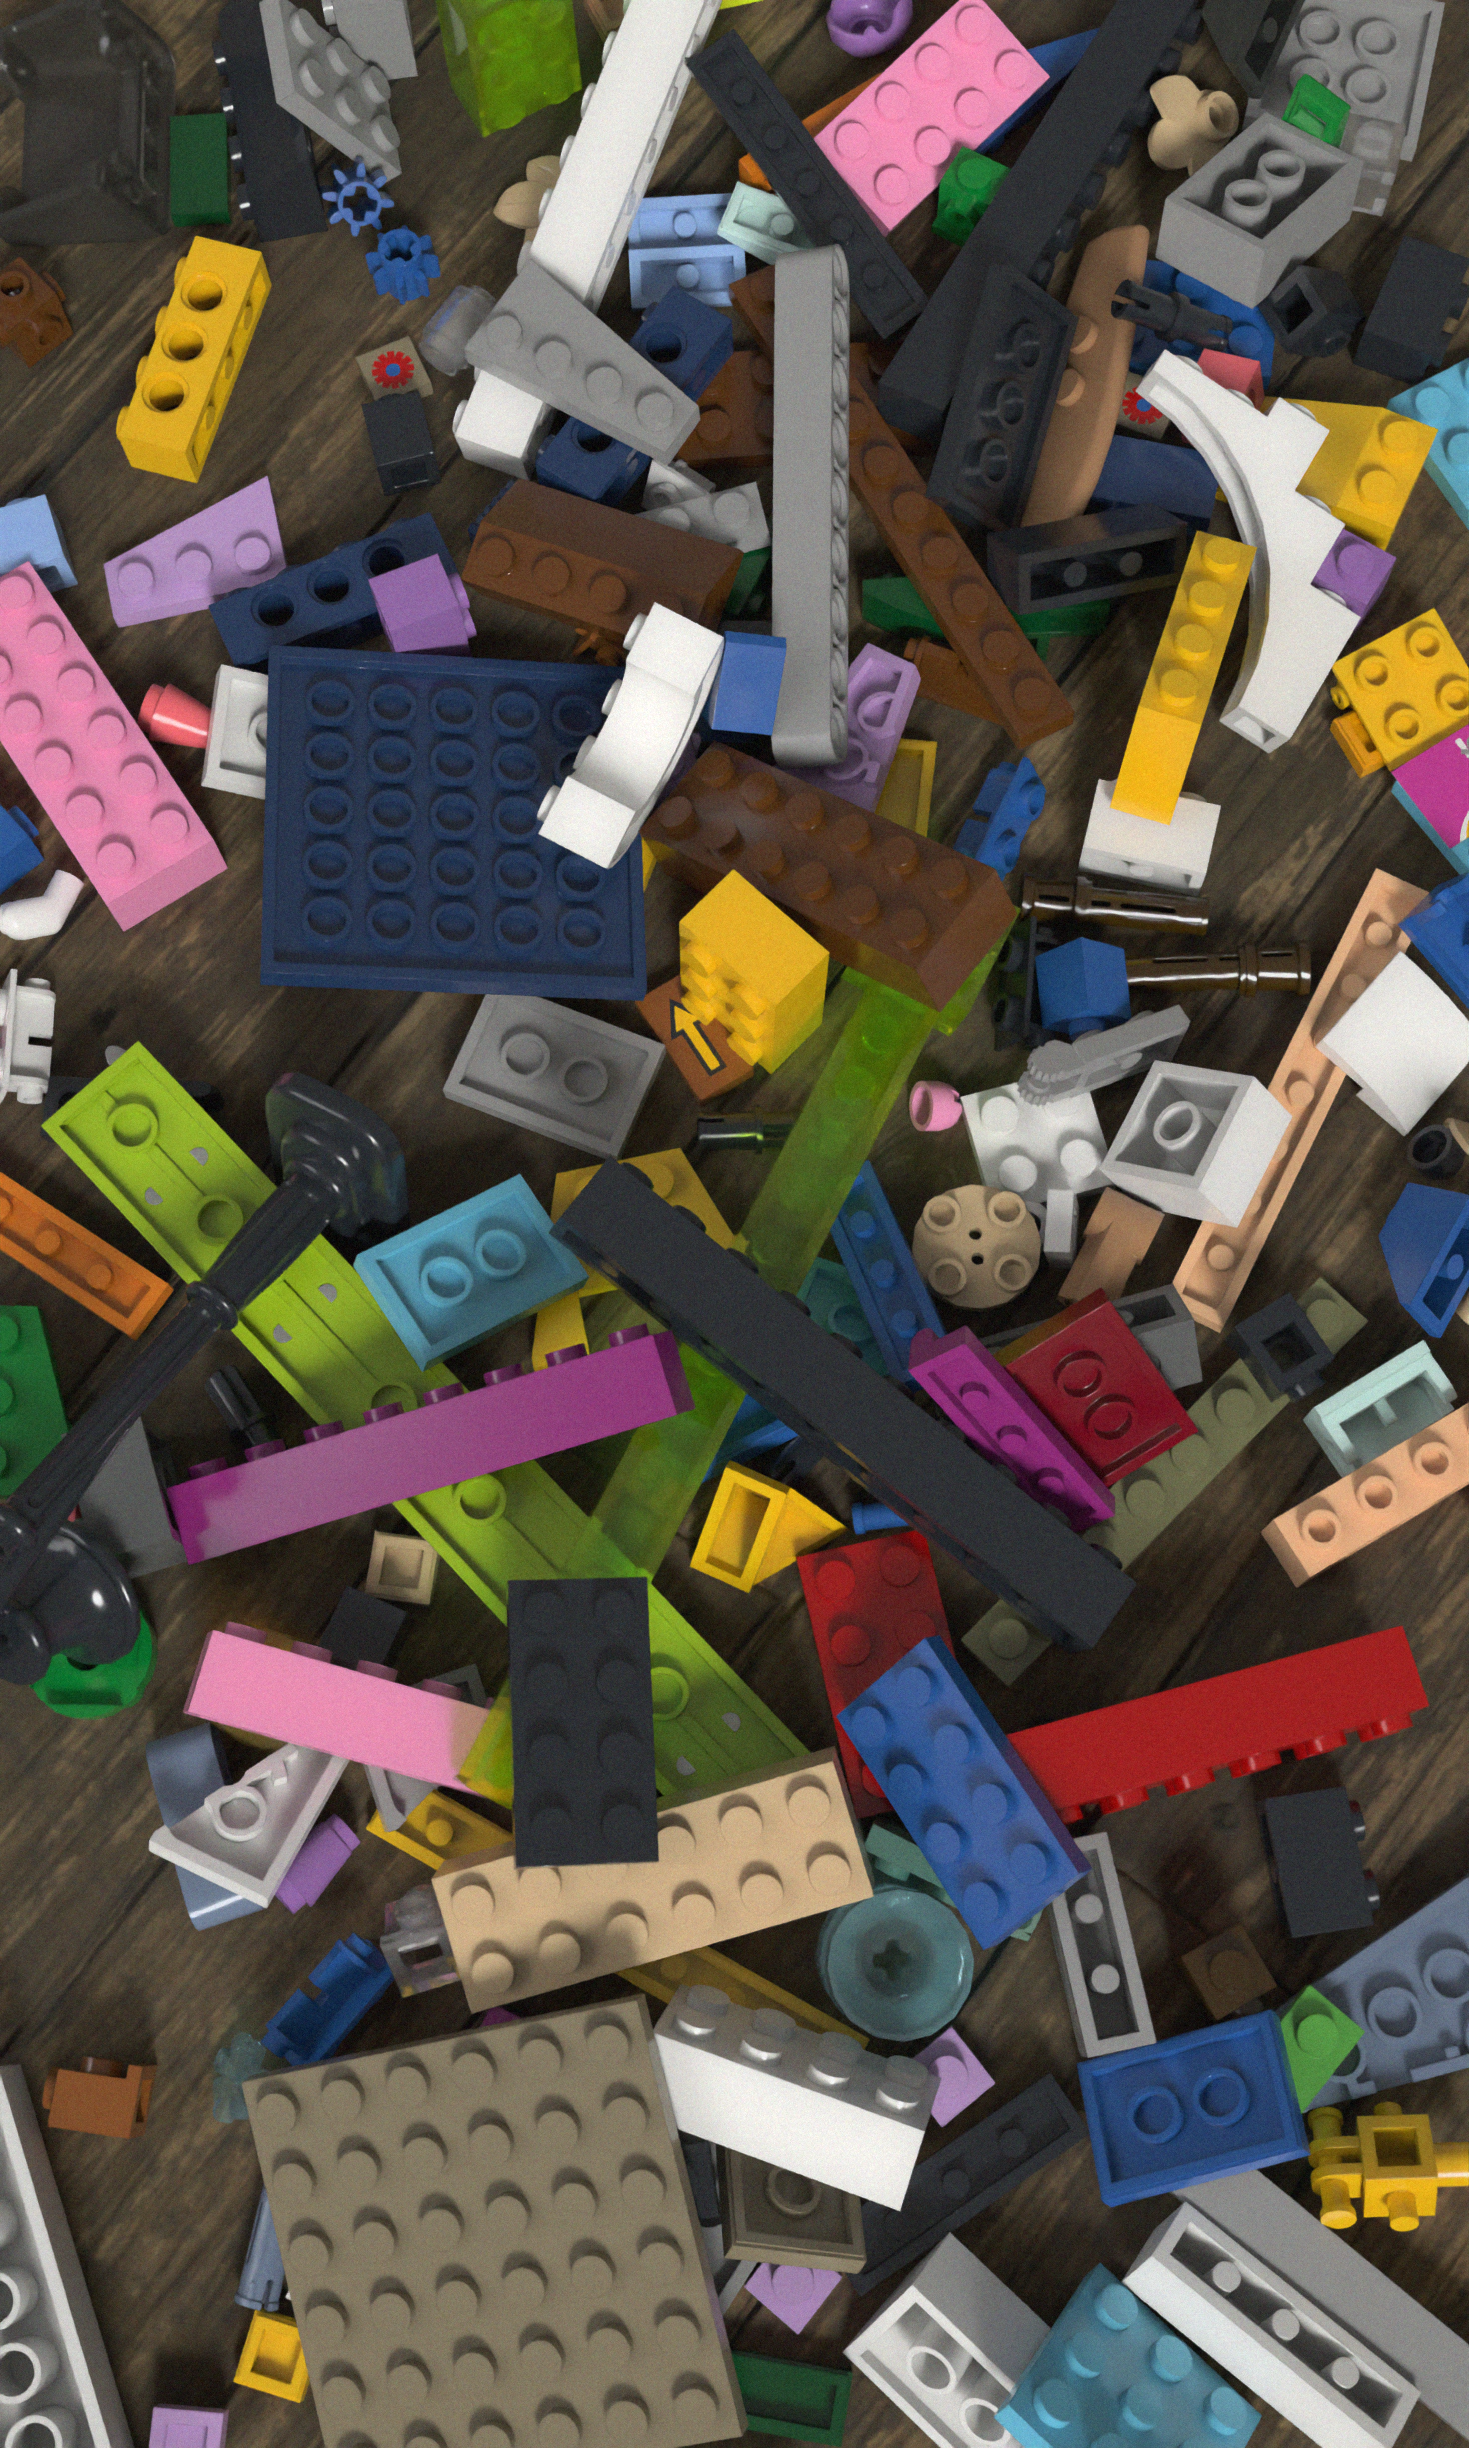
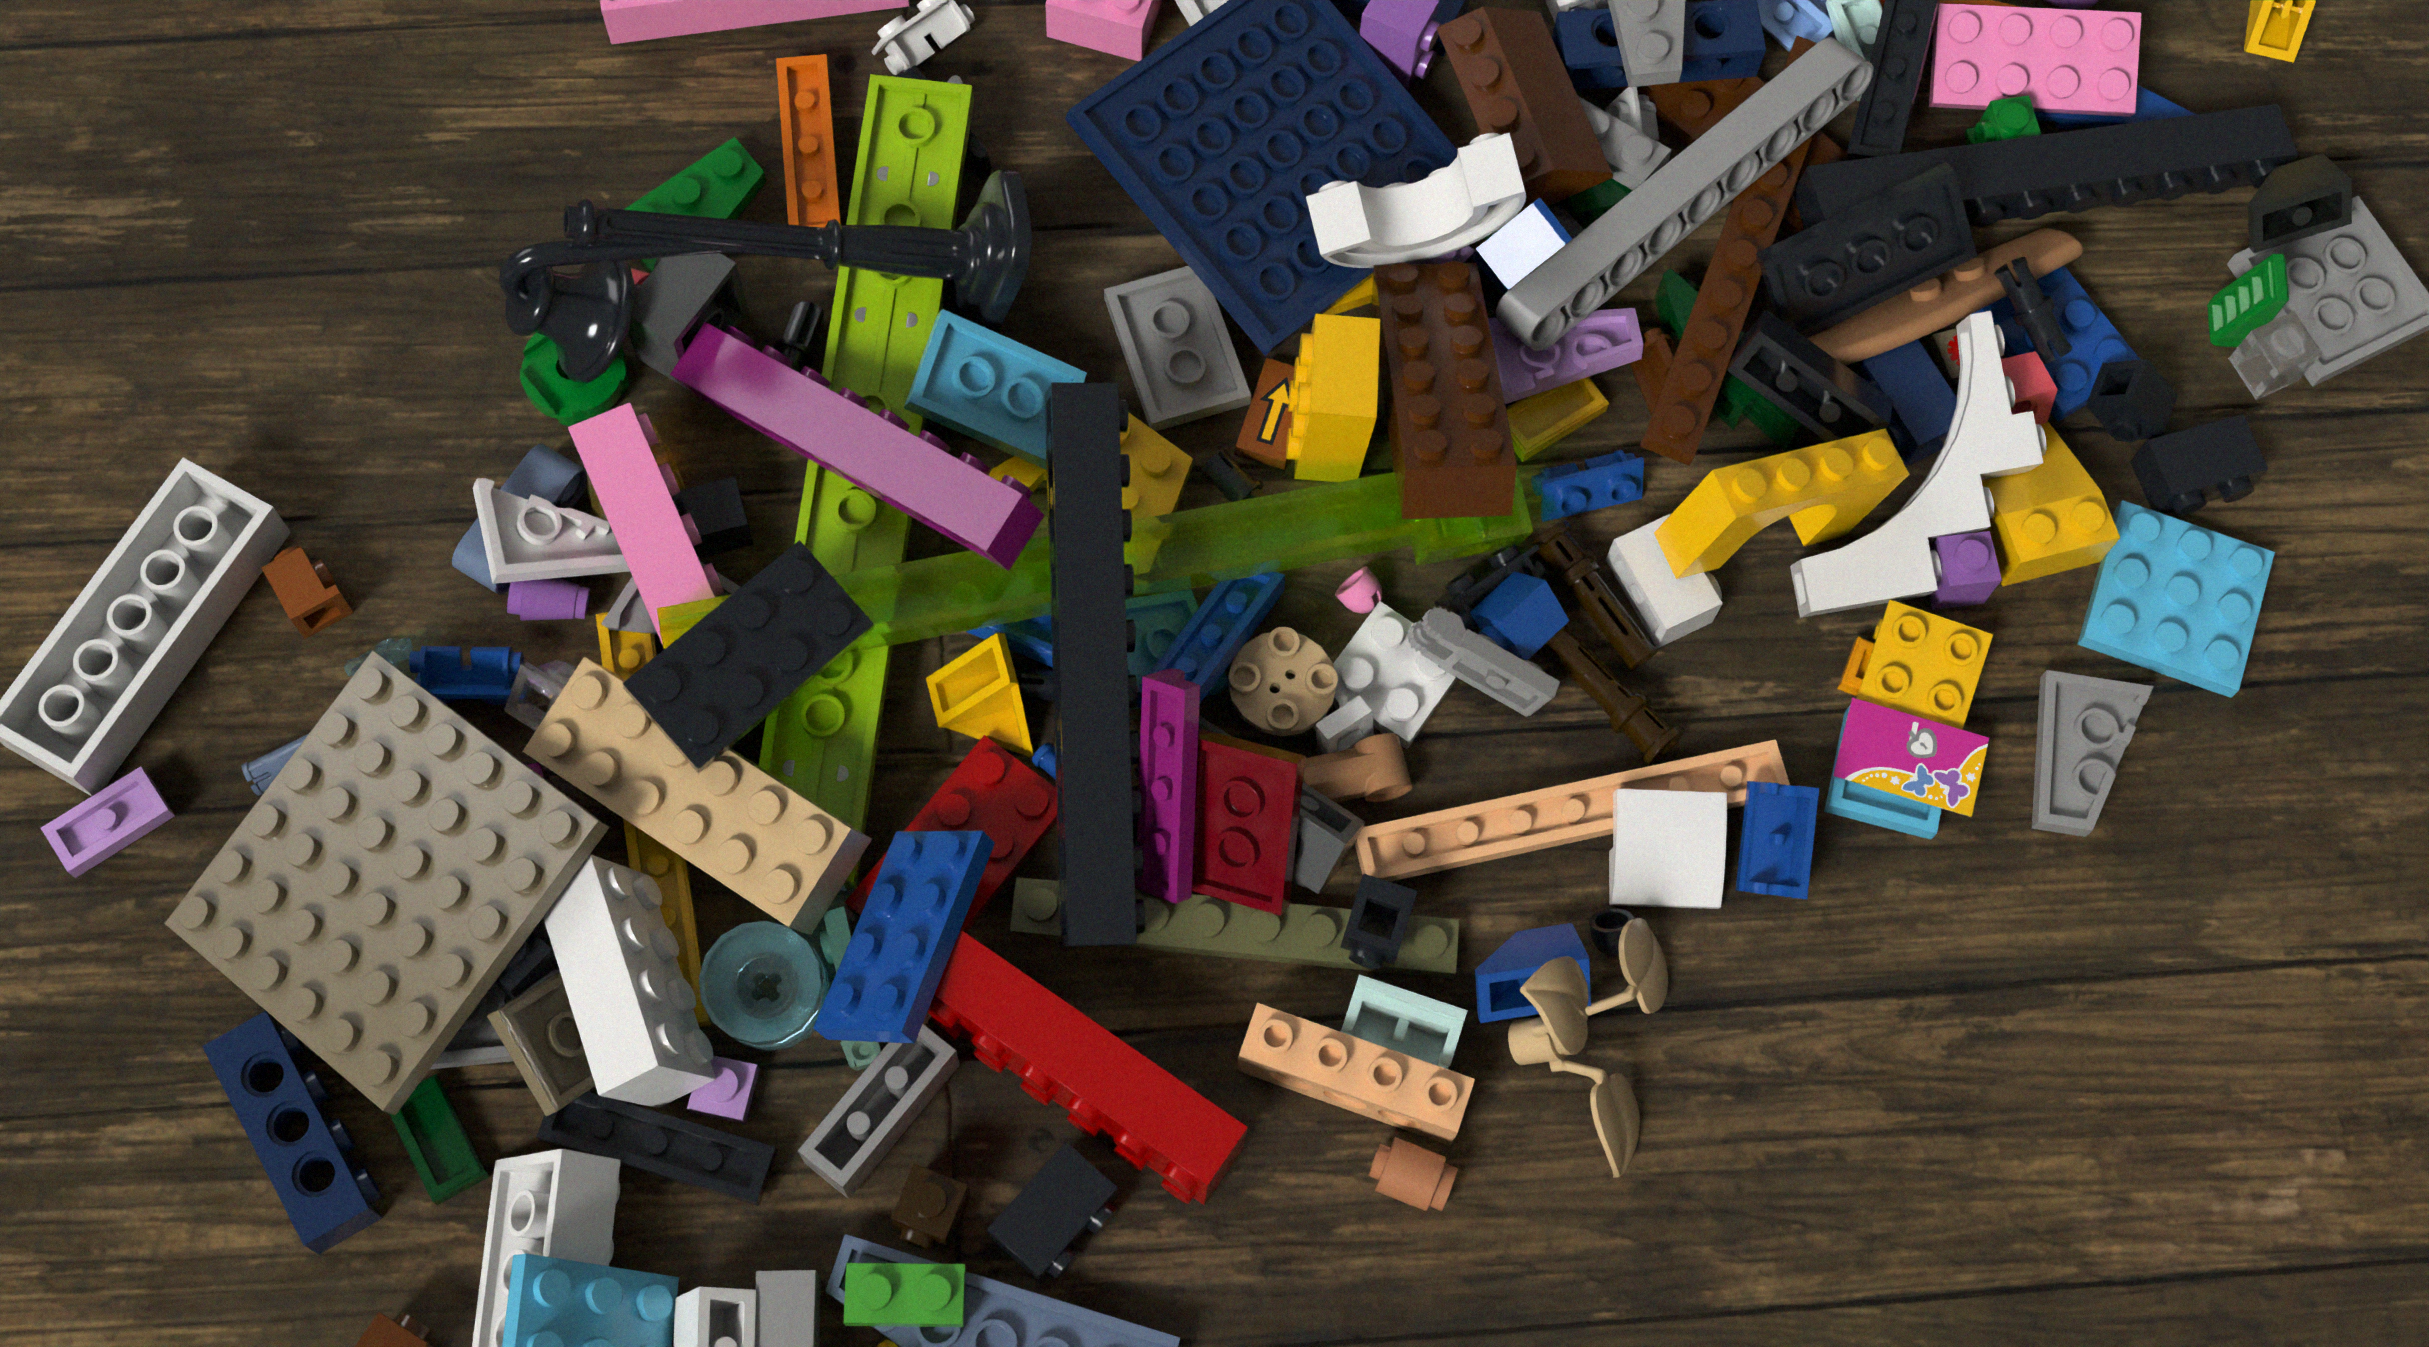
camera: 40 degrees right, 5 degrees down
yellow tile [233,2308,310,2403] -> none
tan tile [365,1531,440,1607] -> none
lavender plate [744,2262,842,2334] -> none
blue tile [1077,2009,1311,2207] -> none
white brick [1100,1060,1293,1228] -> none
tan plate [1148,75,1239,177] -> none
light grey brick [1155,112,1364,309] -> none

